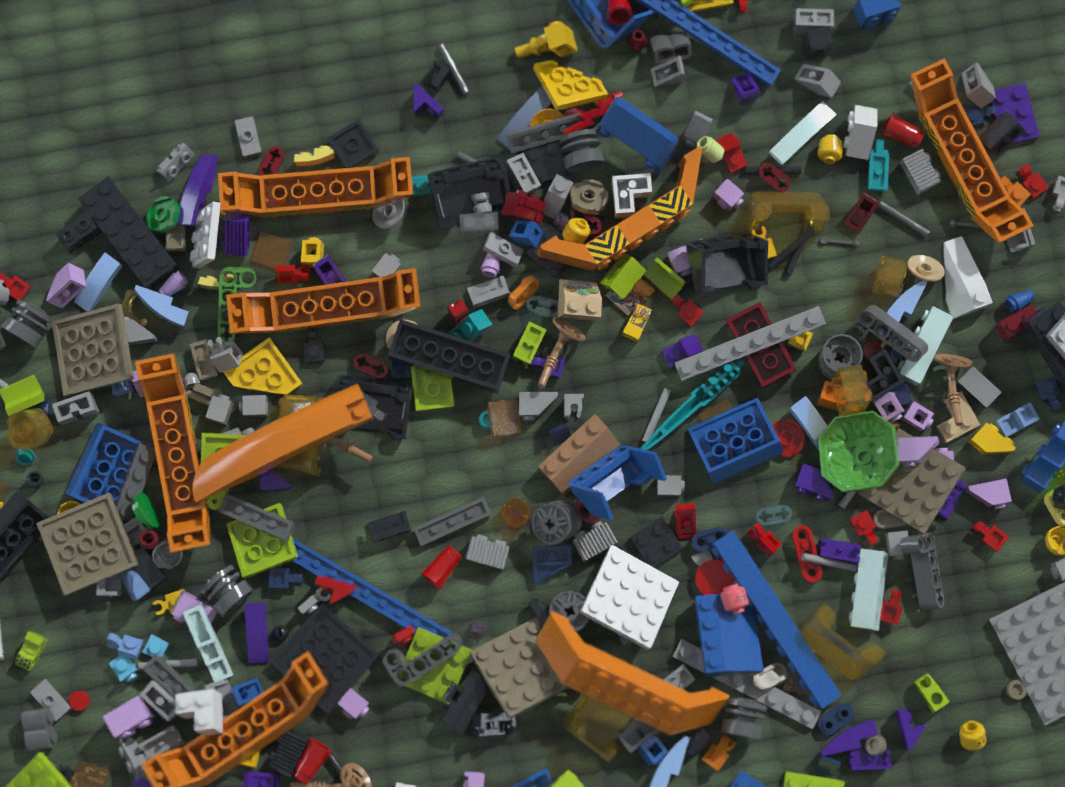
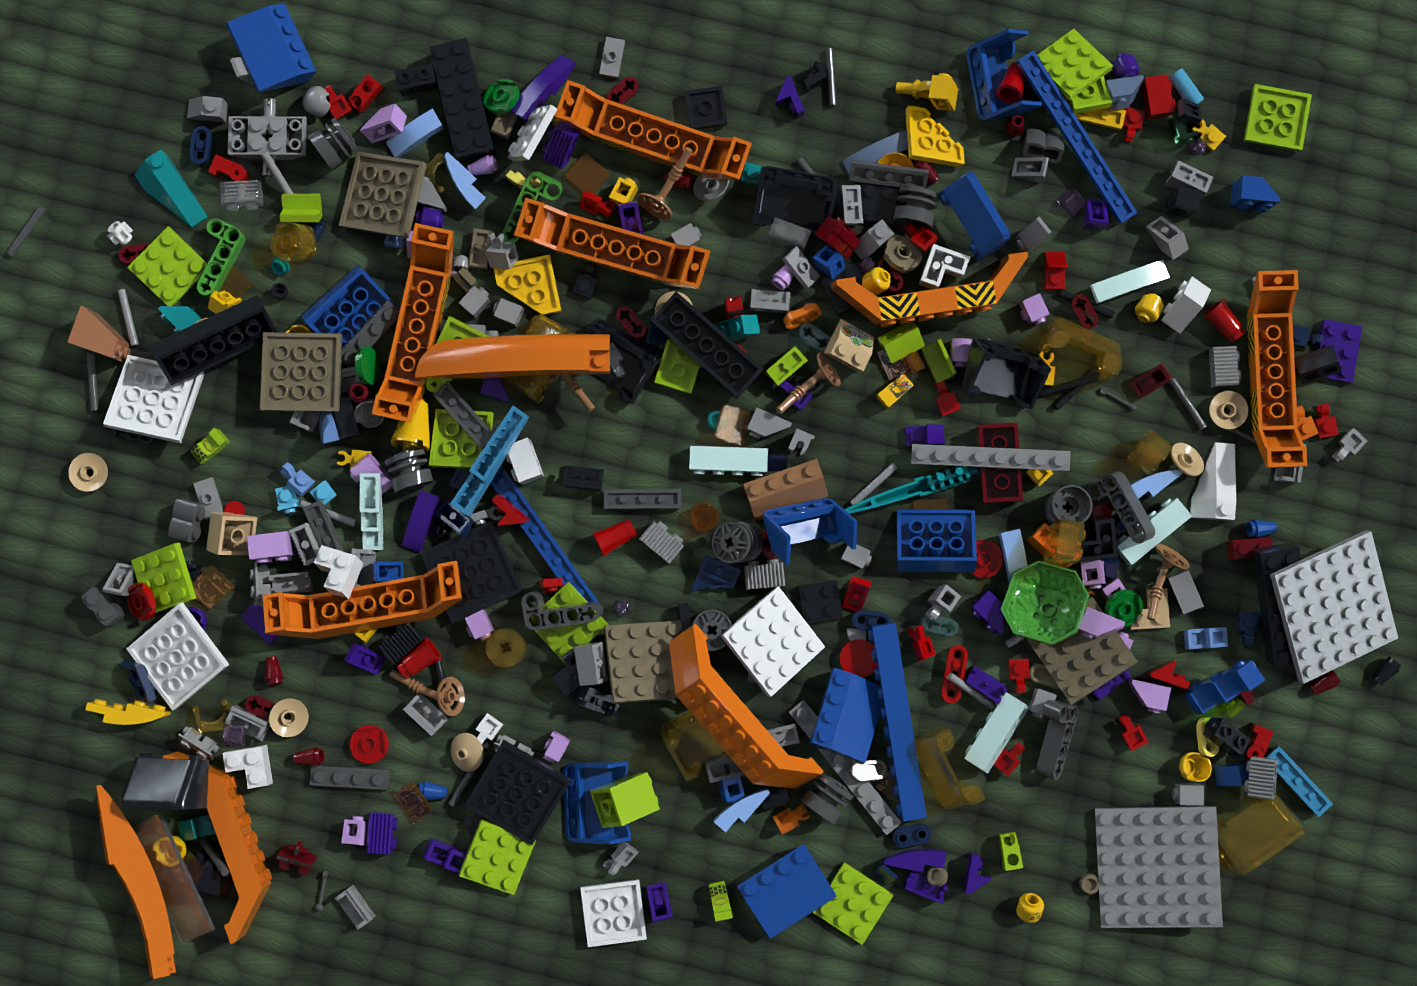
camera: 25 degrees right, 5 degrees up
light grey brick [52,391,100,425] -> none
light grey hinge [157,143,195,182] -> none
light yellow slope [294,146,335,167] -> none
light grey wheel [470,192,492,214] -> none
red piece [563,91,624,134] -> none
yellowish green brick [697,136,724,163] -> none
coral head [720,584,749,614] -> none
teal hinge [868,139,889,192] -> none
light grey slope [962,62,996,108] -> none
yellow slope [968,422,1016,455] -> none
none -> tan slope [206,512,257,555]
none -> red leg [348,74,385,113]
none -> yellow cone [391,398,430,452]
none -> dark purple head [415,206,444,229]
none -> dark blue slope [434,499,474,538]
none -> dark azure slope [450,406,529,516]
none -> clear yellow brick [486,628,527,668]
none -> white brick [506,438,544,485]
none -> light grey hinge [574,642,608,686]
none -> medium nougat dish [638,147,692,220]
none -> dark red cone [664,171,693,190]
none -> light aqua brick [689,446,768,476]
none -> red plate [903,222,938,253]
none -> light grey brick [925,585,961,620]
none -> clear purple slope [1057,188,1086,217]
none -> green tile [1104,589,1143,627]
none -> red slope [1146,660,1190,689]
none -> tan dish [1209,391,1248,429]

